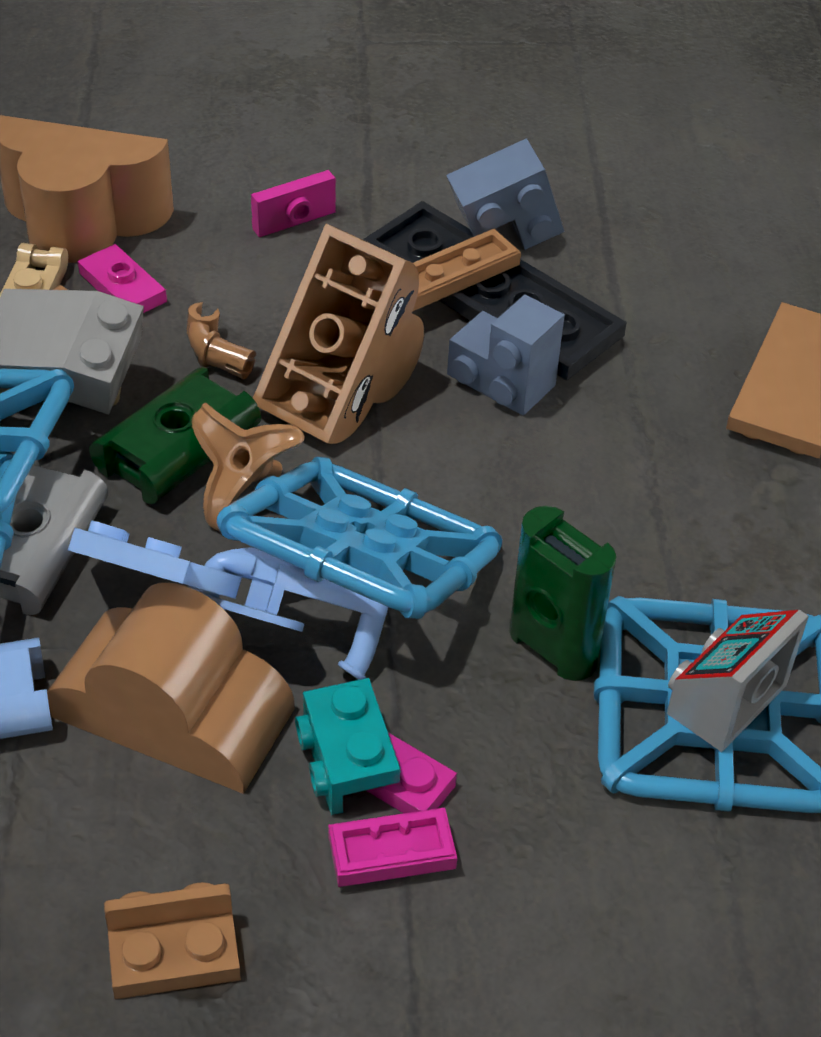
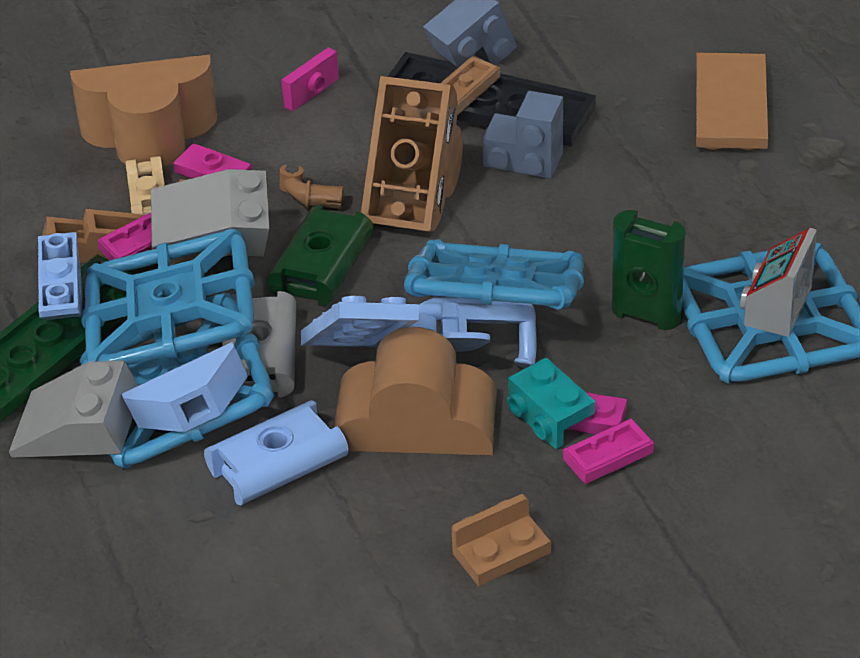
camera: 15 degrees left, 5 degrees down
medium nougat piece [192,403,305,531] -> none

